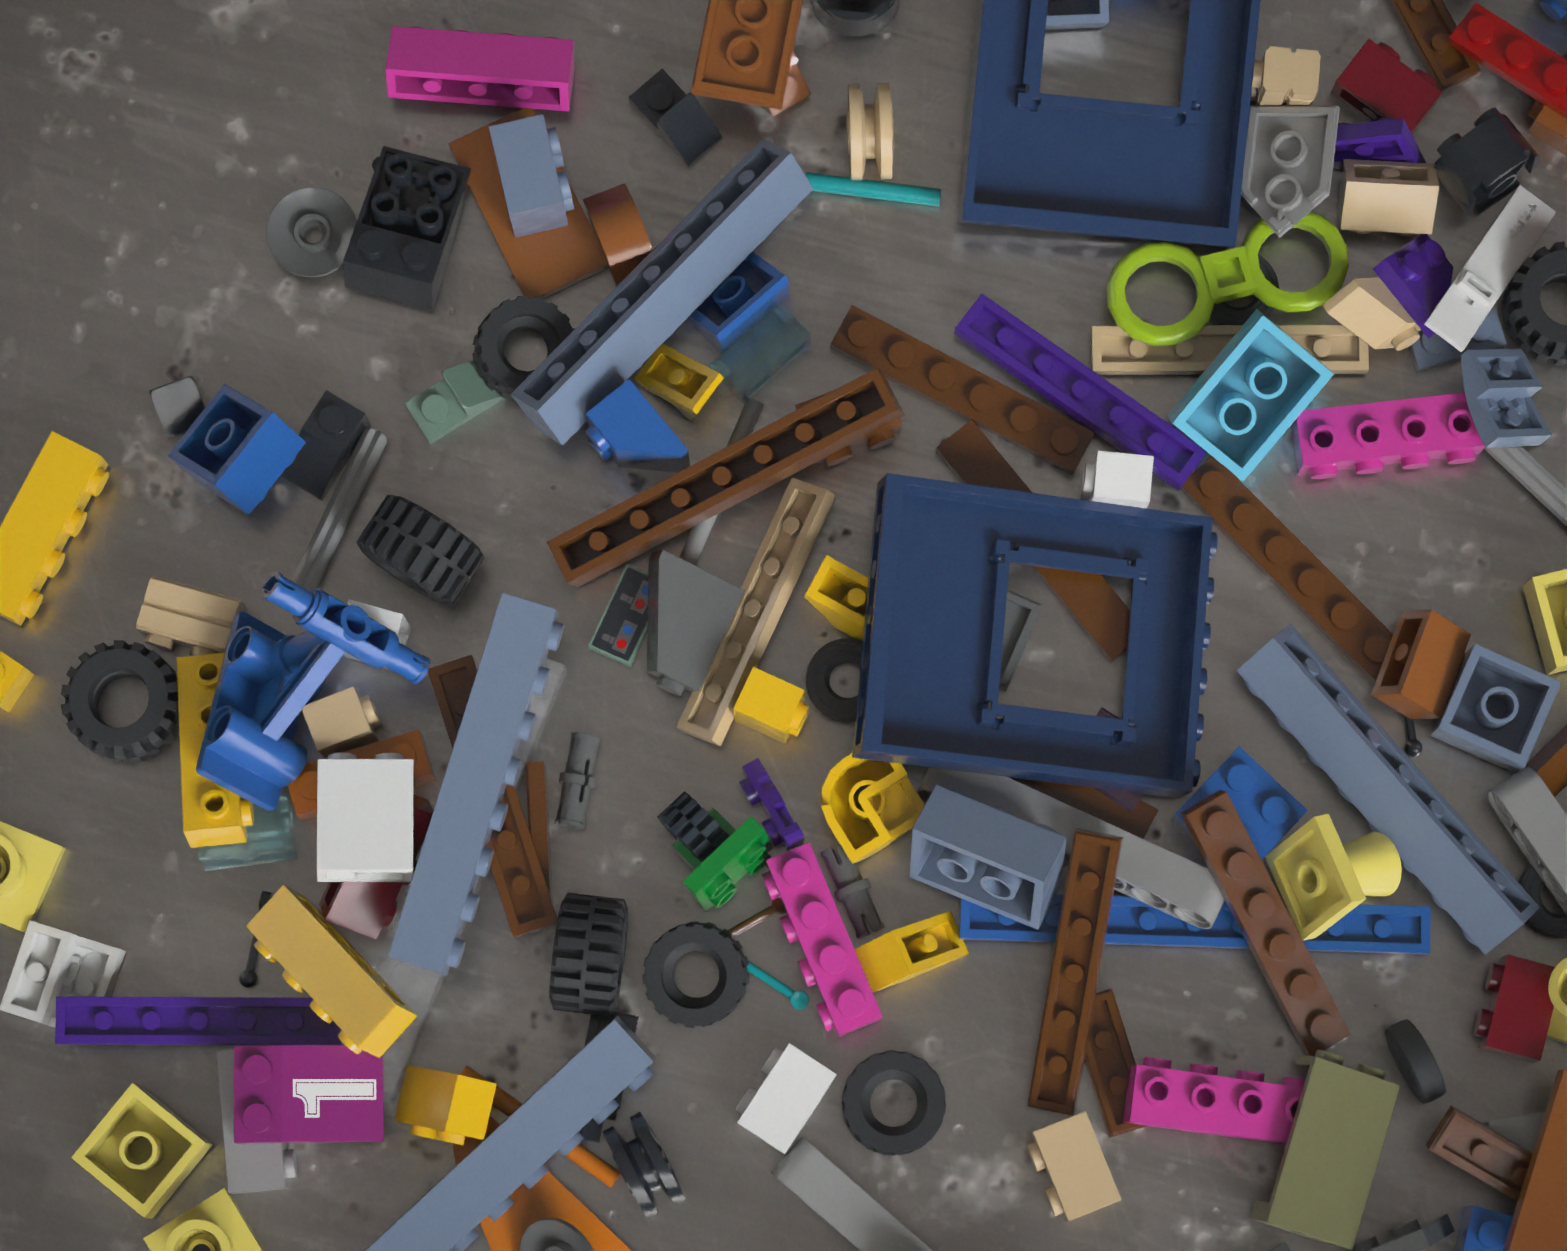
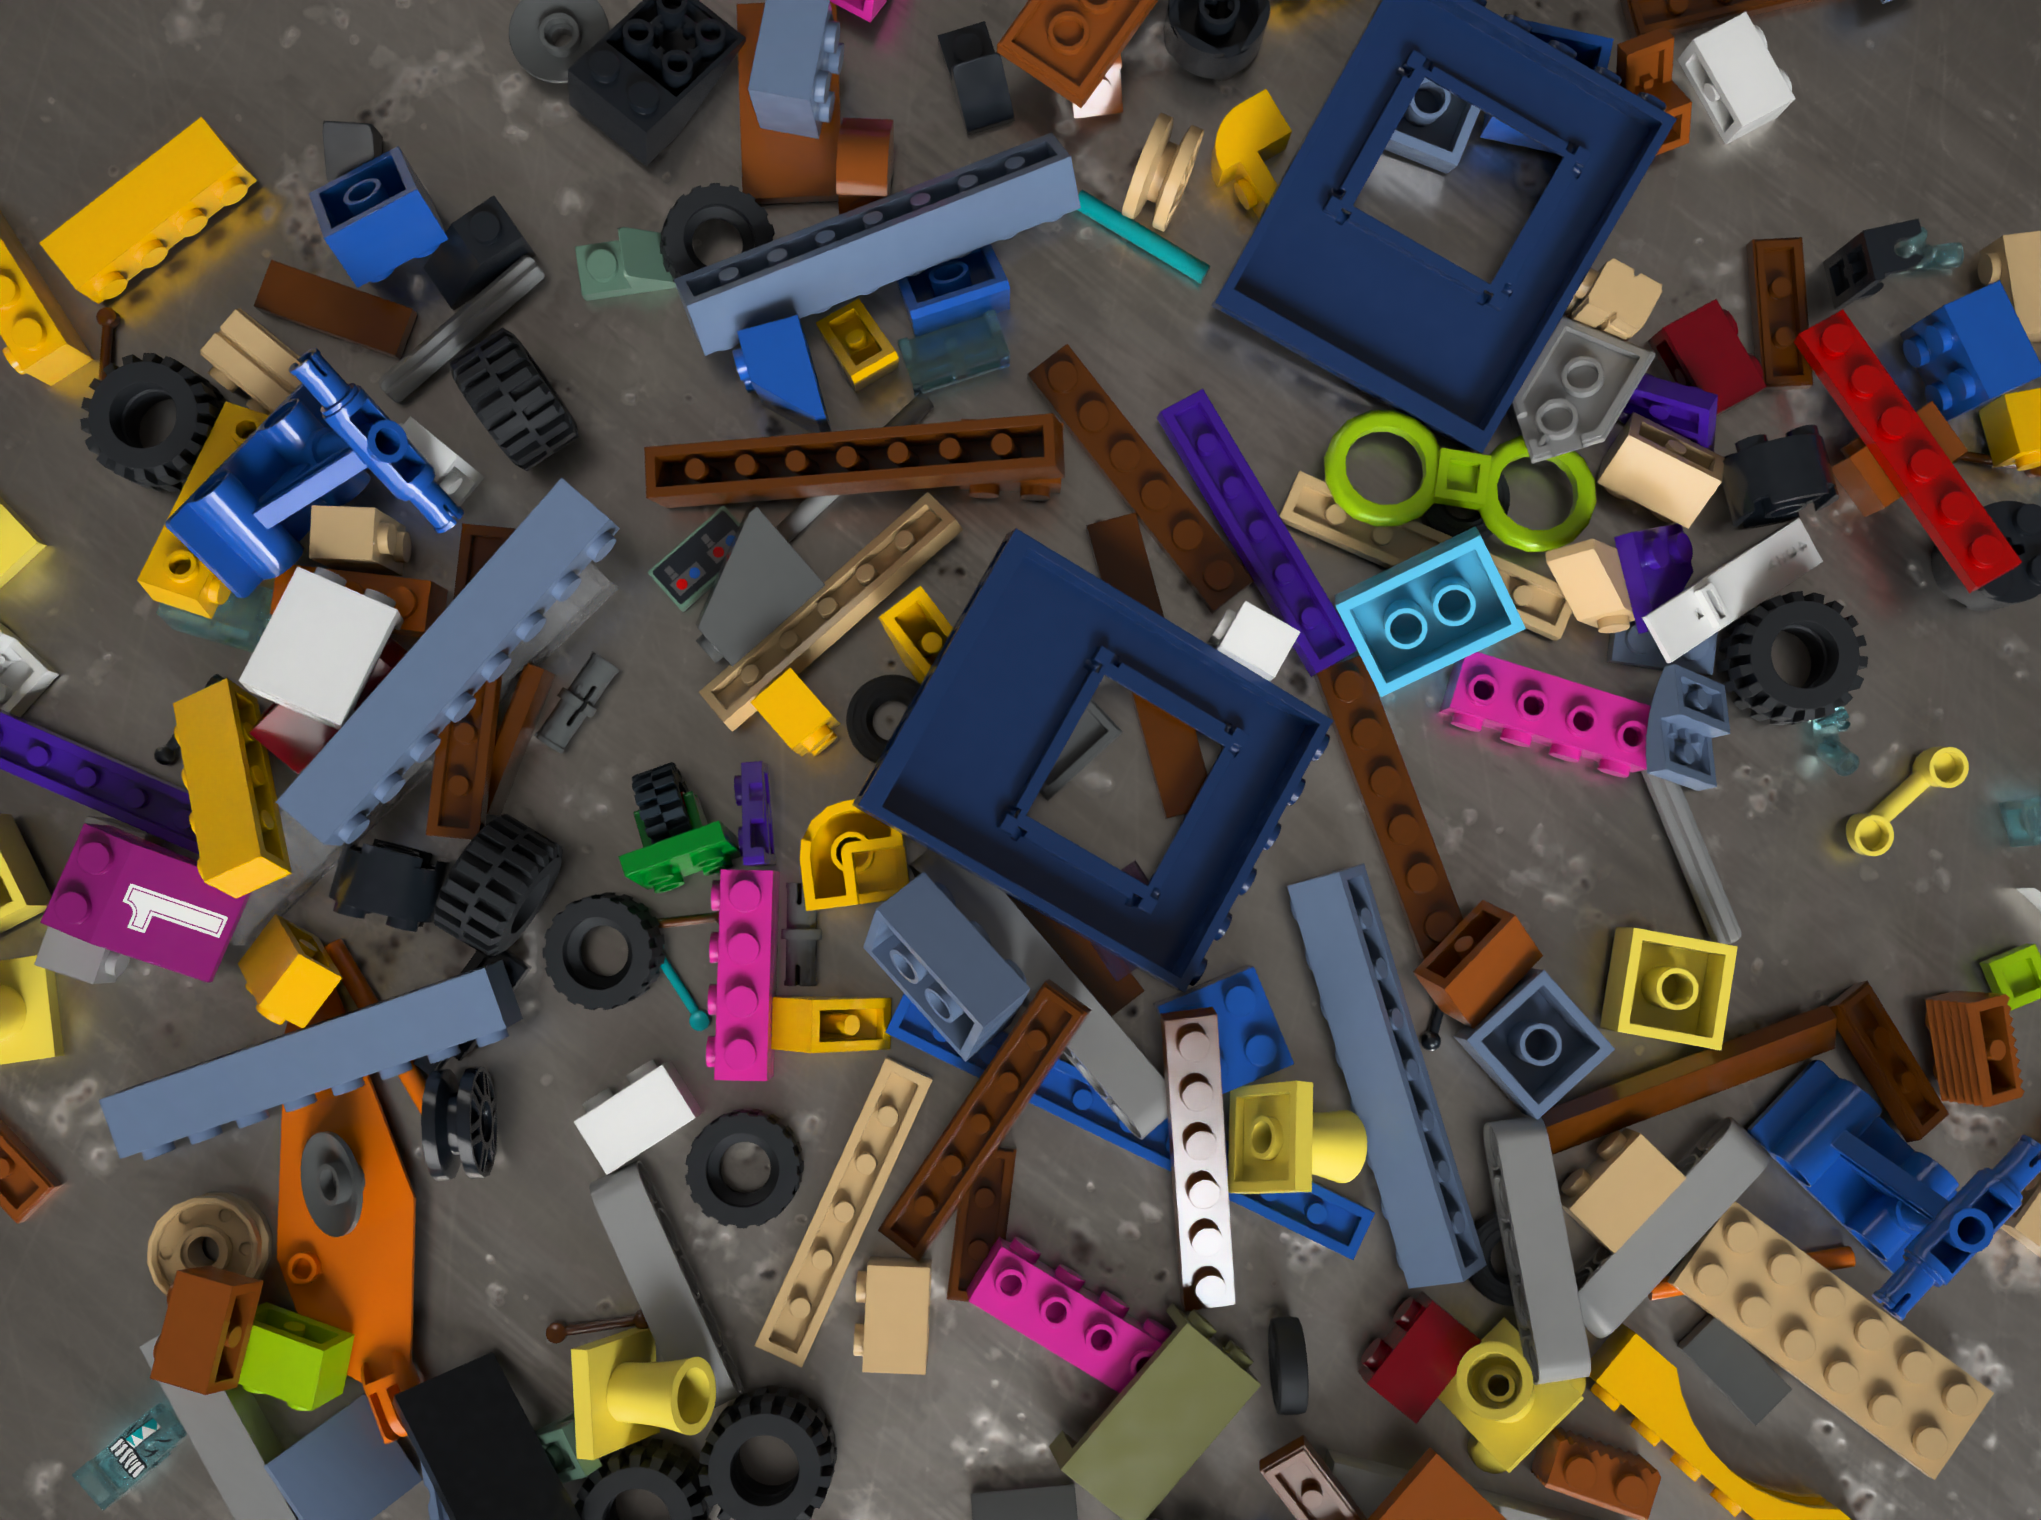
camera: 20 degrees right, 5 degrees up
none -> reddish brown hinge [96,307,120,381]
none -> reddish brown tile [254,260,418,360]
none -> black brick [329,836,450,932]
none -> tan plate [754,1057,933,1368]
none -> yellow brick [1211,89,1292,218]

